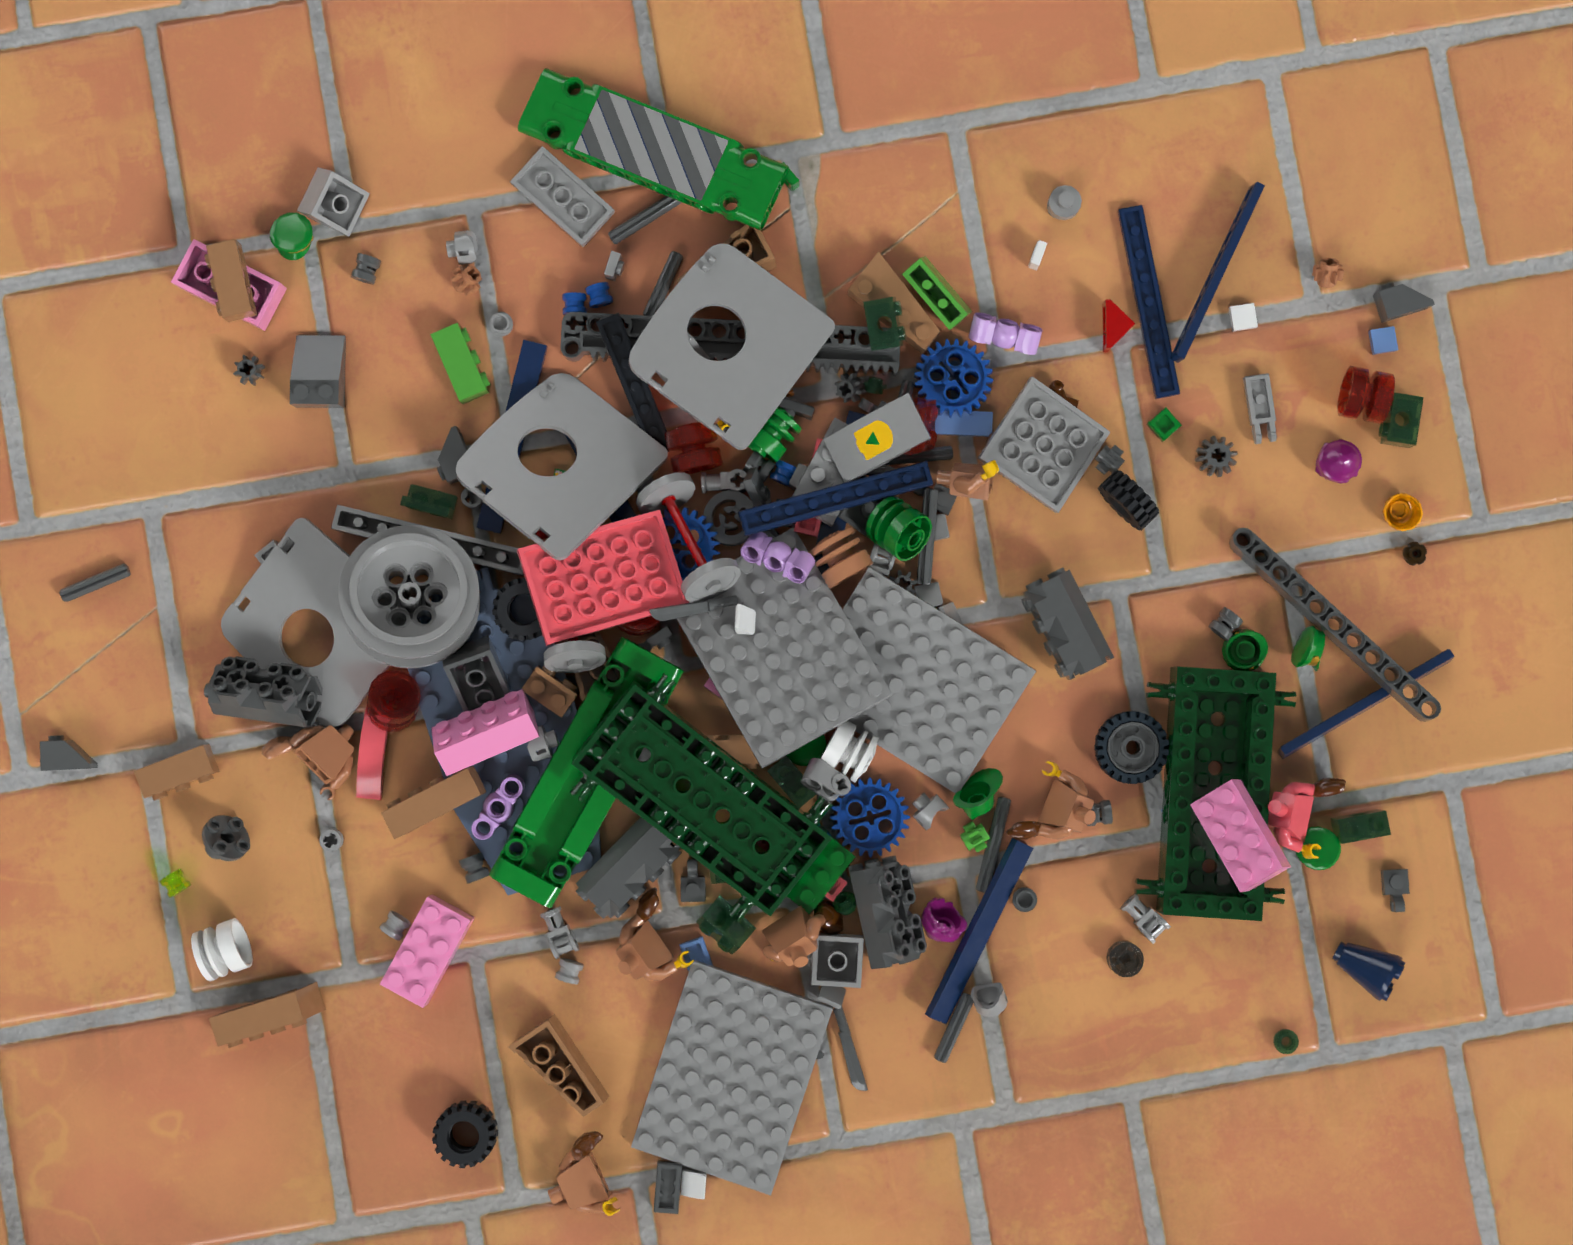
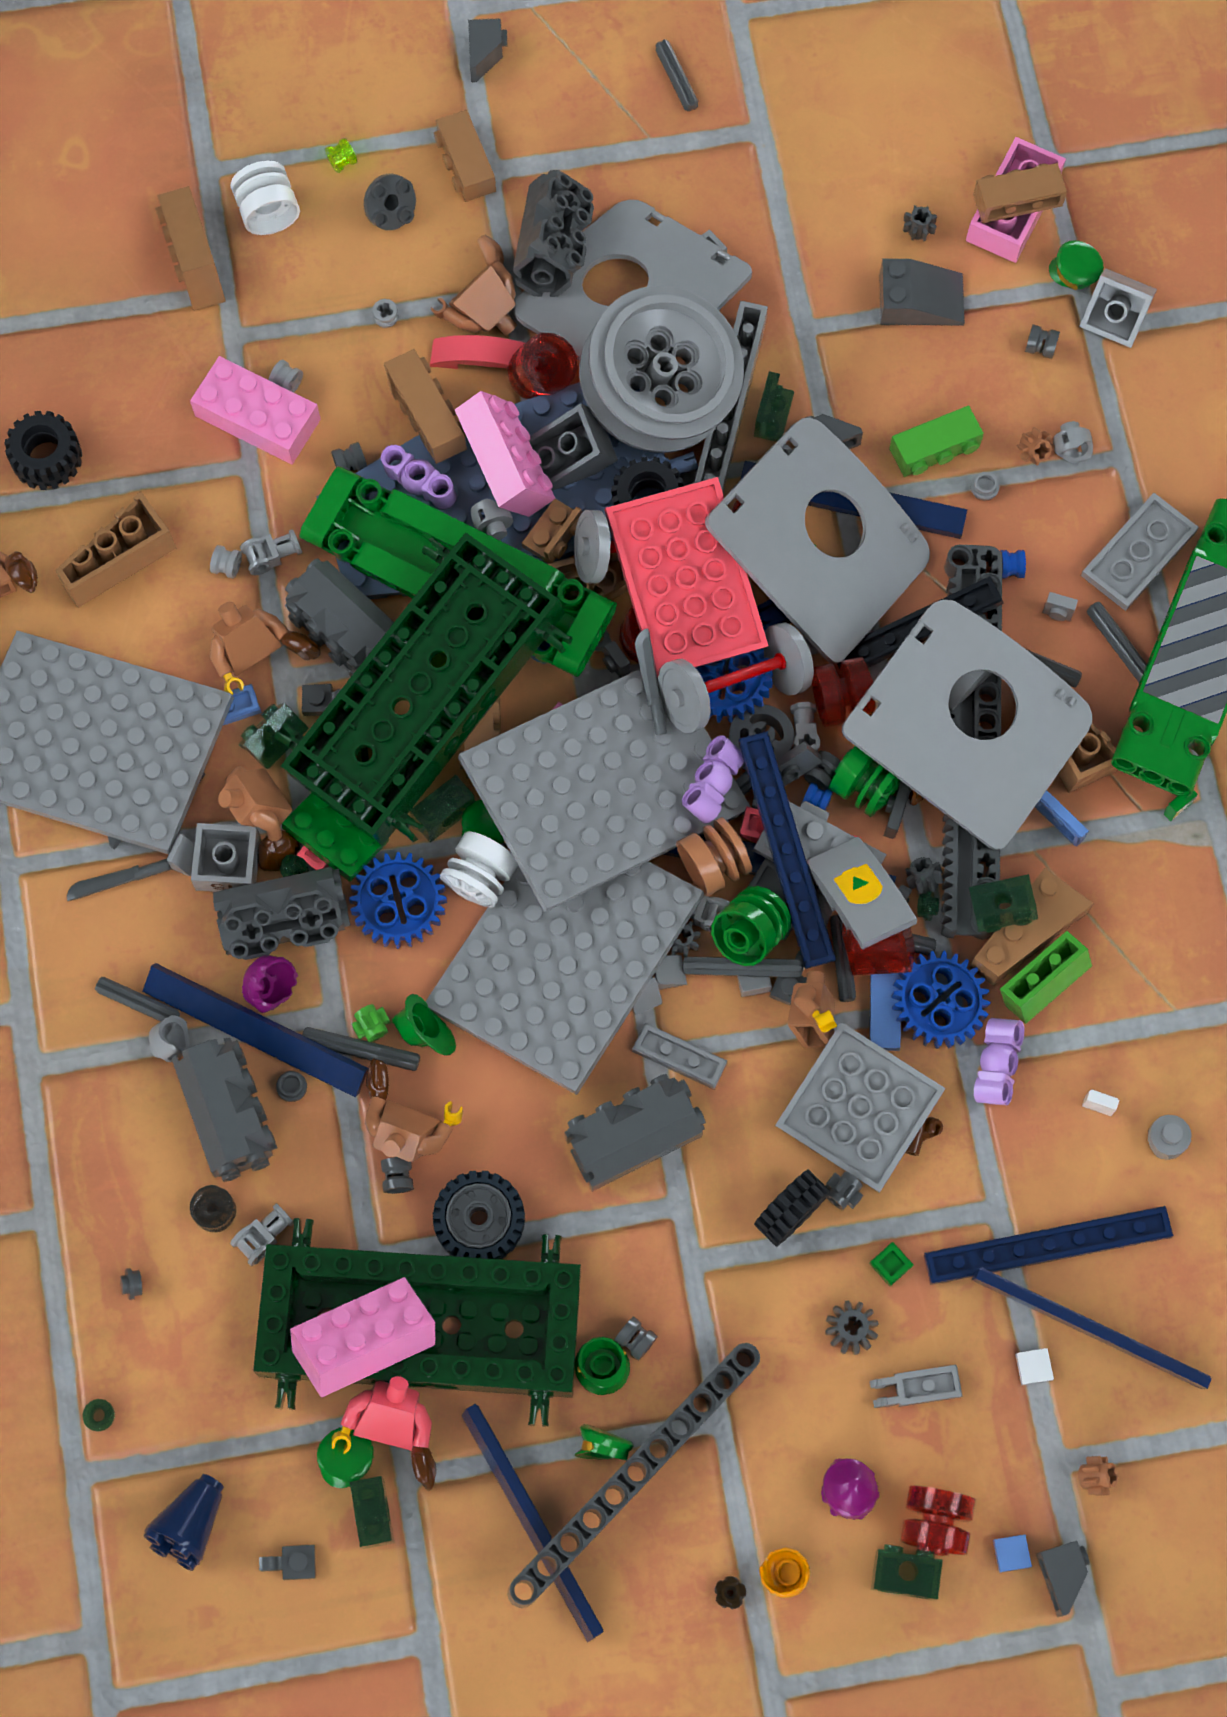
camera: 85 degrees right, 15 degrees down
blue wheel [585,282,613,308] -> none
white slope [735,604,756,635] -> none
light grey piece [801,758,851,801] -> none
light grey piece [912,793,950,830] -> none
red slope [1102,299,1135,352] -> none
none -> dark grey plate [120,1268,142,1300]
none -> dark grey brick [172,1038,277,1182]
none -> light grey tile [632,1023,727,1090]
none -> medium blue tile [1035,790,1089,846]

